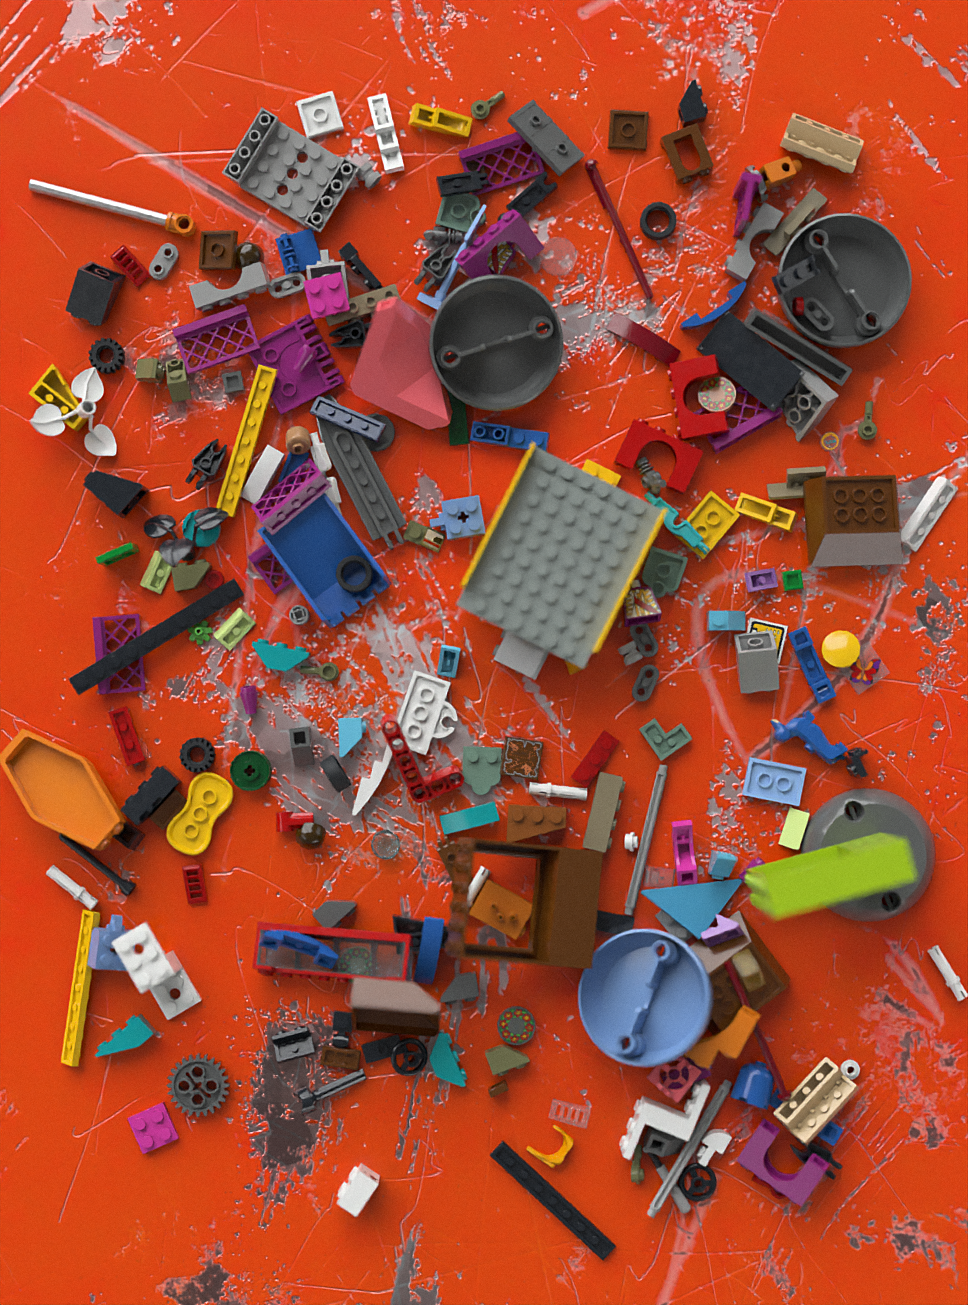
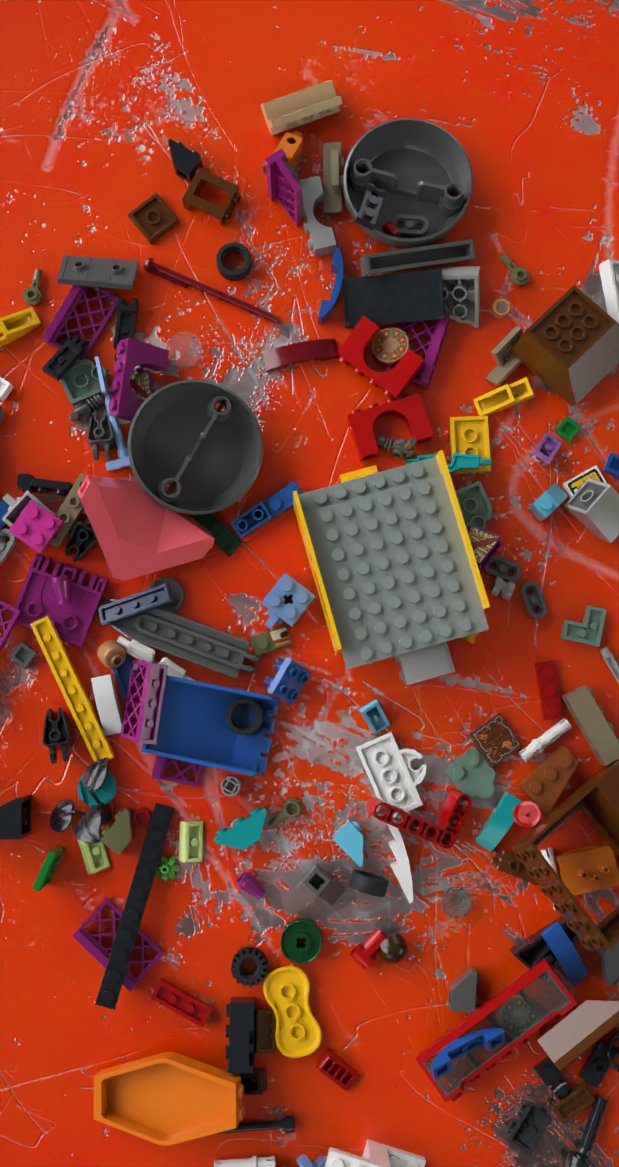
camera: 45 degrees left, 5 degrees down
none -> blue plate [264,657,311,705]
none -> red piece [513,801,541,829]

